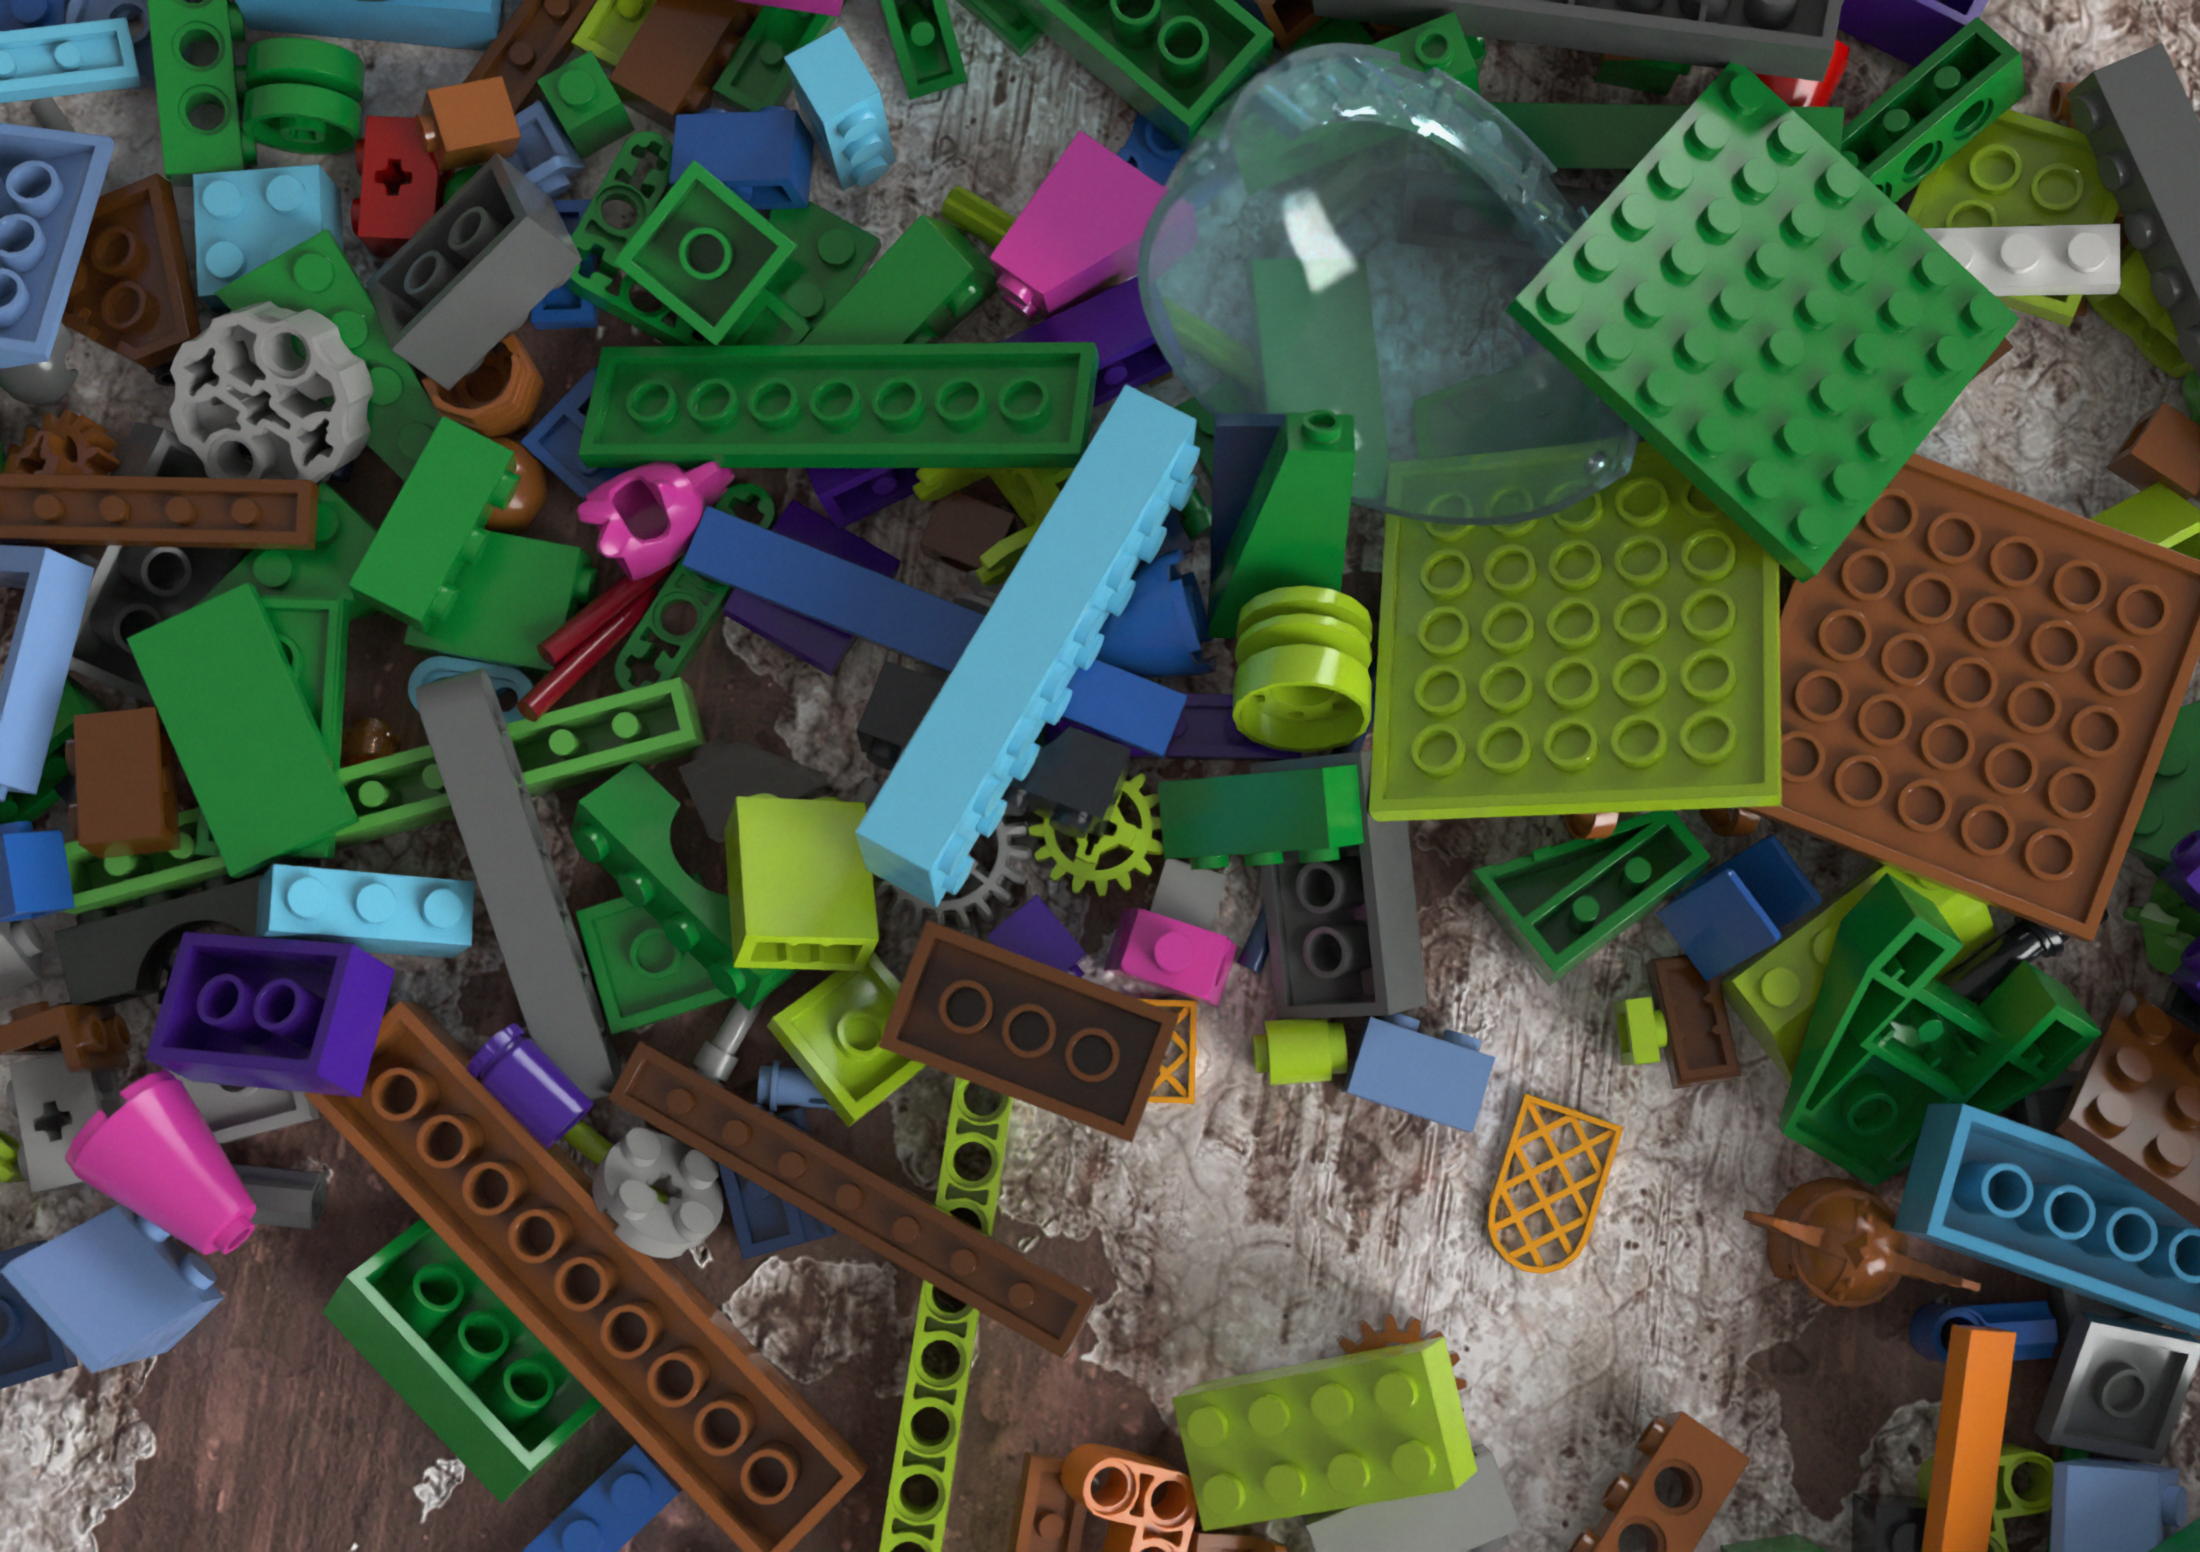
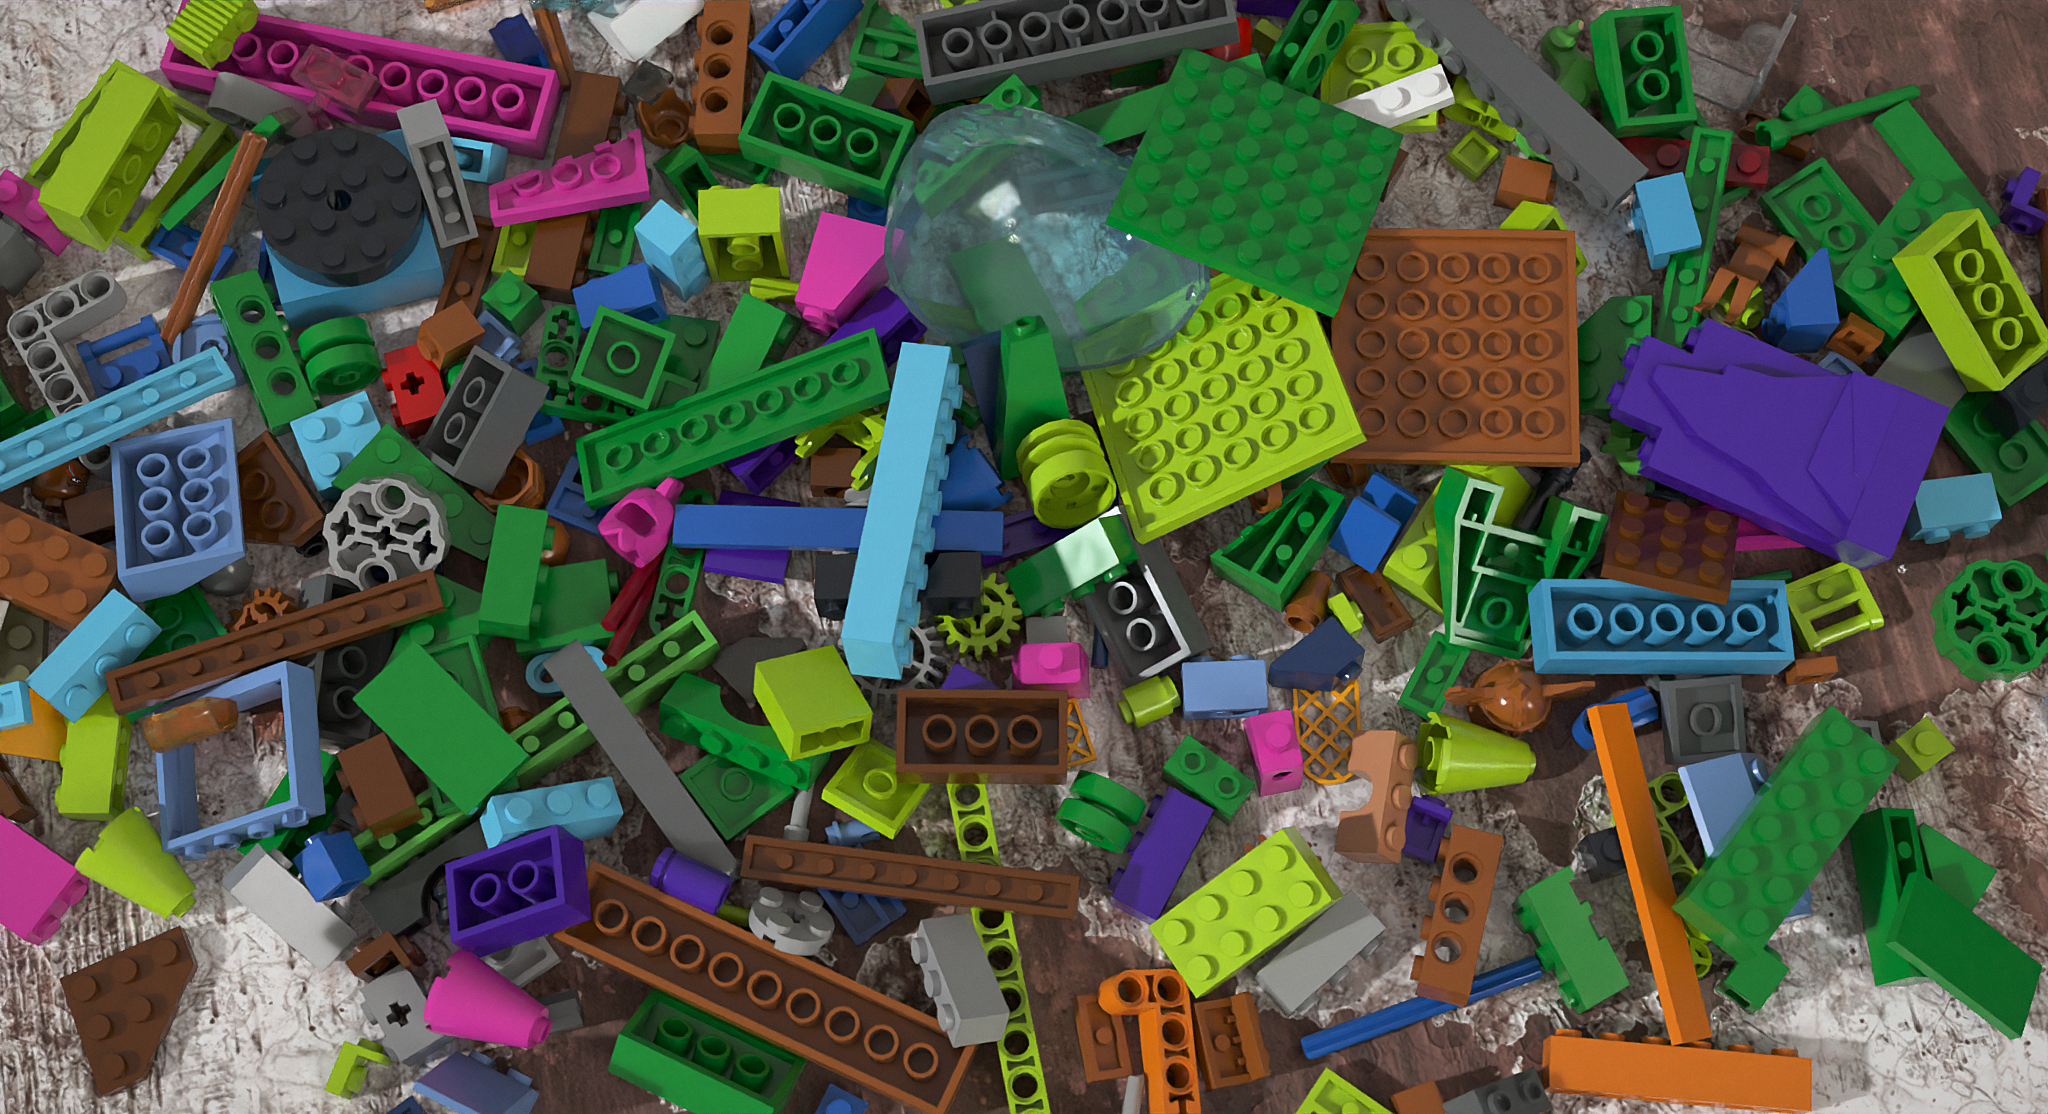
camera: 20 degrees left, 10 degrees down
none -> lime brick [698,184,791,282]
none -> light grey brick [911,913,1010,1048]
none -> green wheel [1055,770,1147,854]
none -> dark purple brick [1107,786,1214,925]
none -> green brick [1161,734,1256,826]
none -> dark pink torso [1242,709,1304,797]
none -> lime tile [1252,18,1283,56]
none -> dark blue slope [1267,616,1365,692]
none -> dark orange cone [1284,570,1332,634]
none -> nougat arch [1334,730,1418,864]
none -> green plate [1397,630,1472,721]
none -> dark purple bracket [1401,794,1453,865]
none -> lime cone [1415,712,1536,796]
none -> lime tile [1445,128,1501,183]

